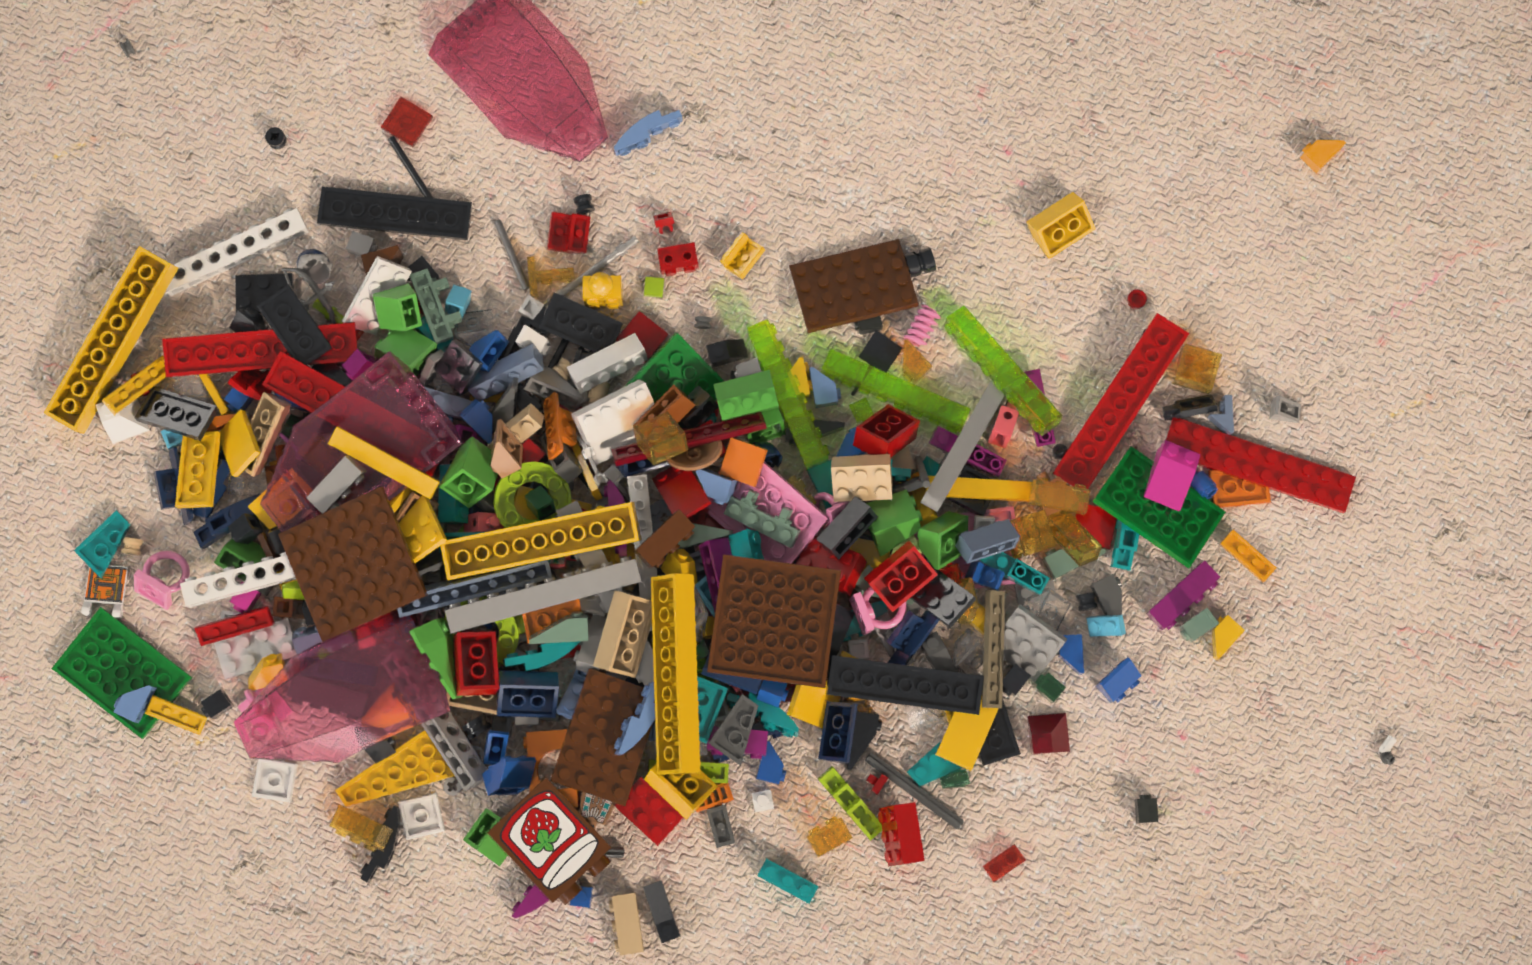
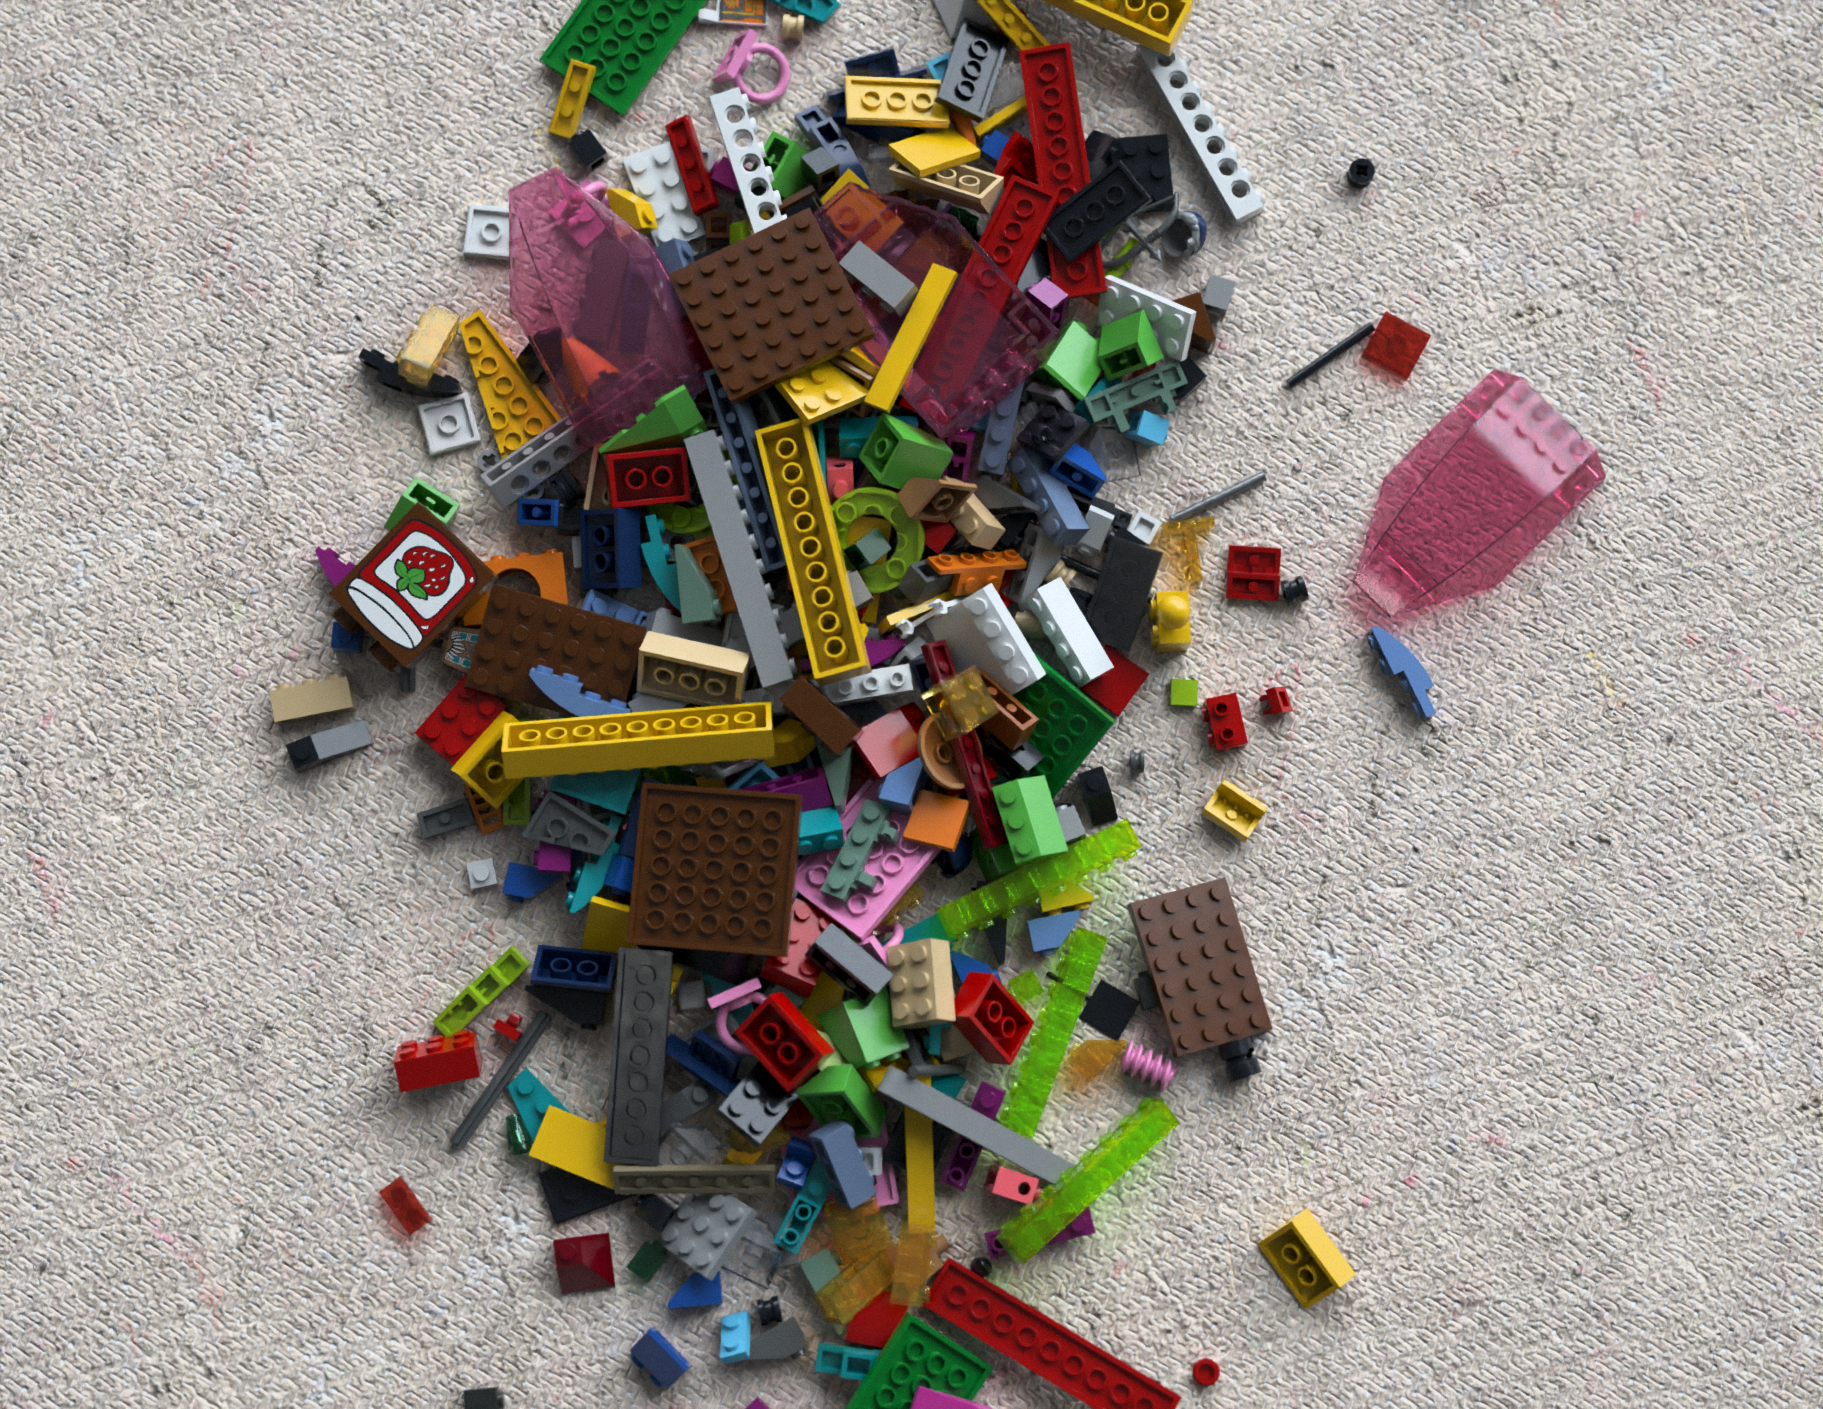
camera: 85 degrees right, 0 degrees up
medium blue slope [114,685,157,723] -> none
black plate [317,186,473,241] -> none
blue slope [459,399,492,444] -> none
blue slope [482,755,536,796] -> none
light grey bar [543,236,639,307] -> none
teal brick [757,858,819,904] -> none
clear yellow brick [806,816,852,858] -> none

